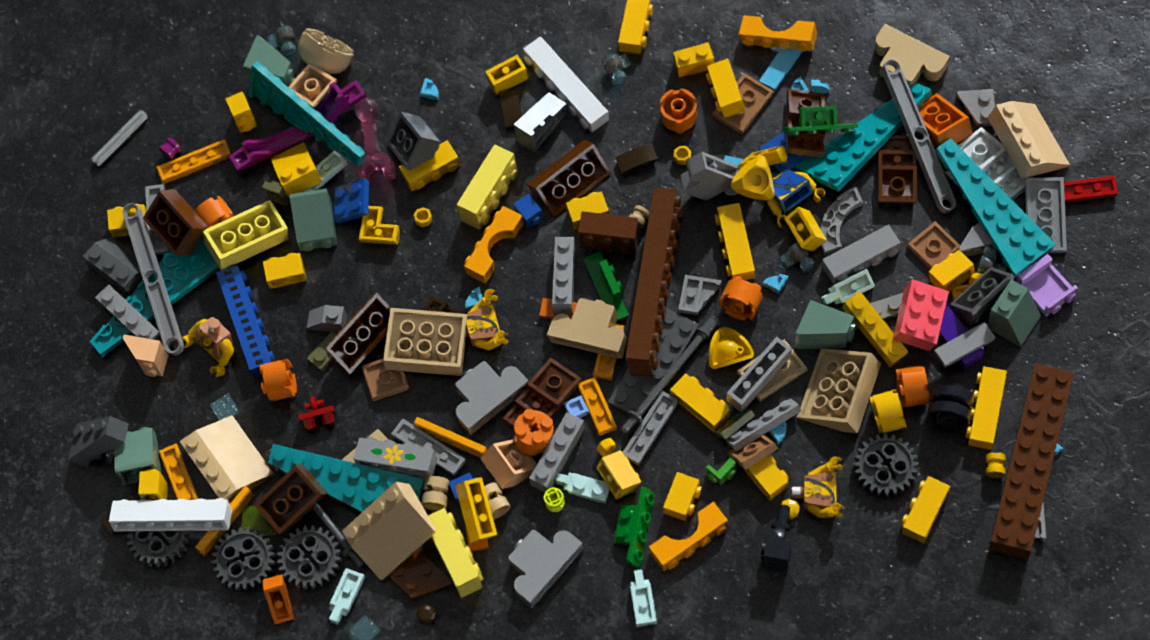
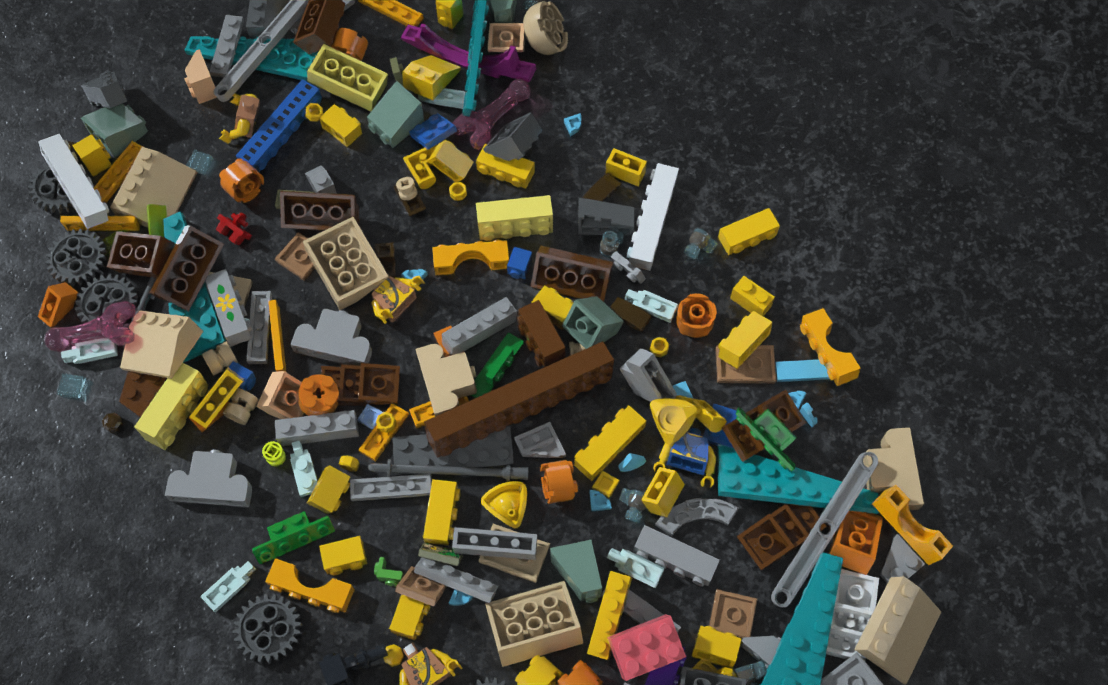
camera: 45 degrees right, 0 degrees up
none -> clear pink piece [44,302,136,352]
none -> lime slope [147,204,167,237]
none -> reddish brown slope [149,225,224,311]
none -> dark grey gear [233,594,303,664]
none -> yellow tile [306,103,323,122]
none -> yellow tile [376,412,396,433]
none -> dark brown slope [394,186,426,217]
none -> tan wheel [396,177,417,200]
none -> yellow brick [428,140,474,182]
none -> sand green slope [562,296,624,349]
none -> yellow tile [592,470,620,498]
none -> clear light blue piece [600,231,624,258]
none -> light grey wing [611,251,646,284]
none -> medium azure tile [618,453,646,472]
none -> light aqua hinge [625,289,678,323]
none -> light orange arch [872,485,953,565]

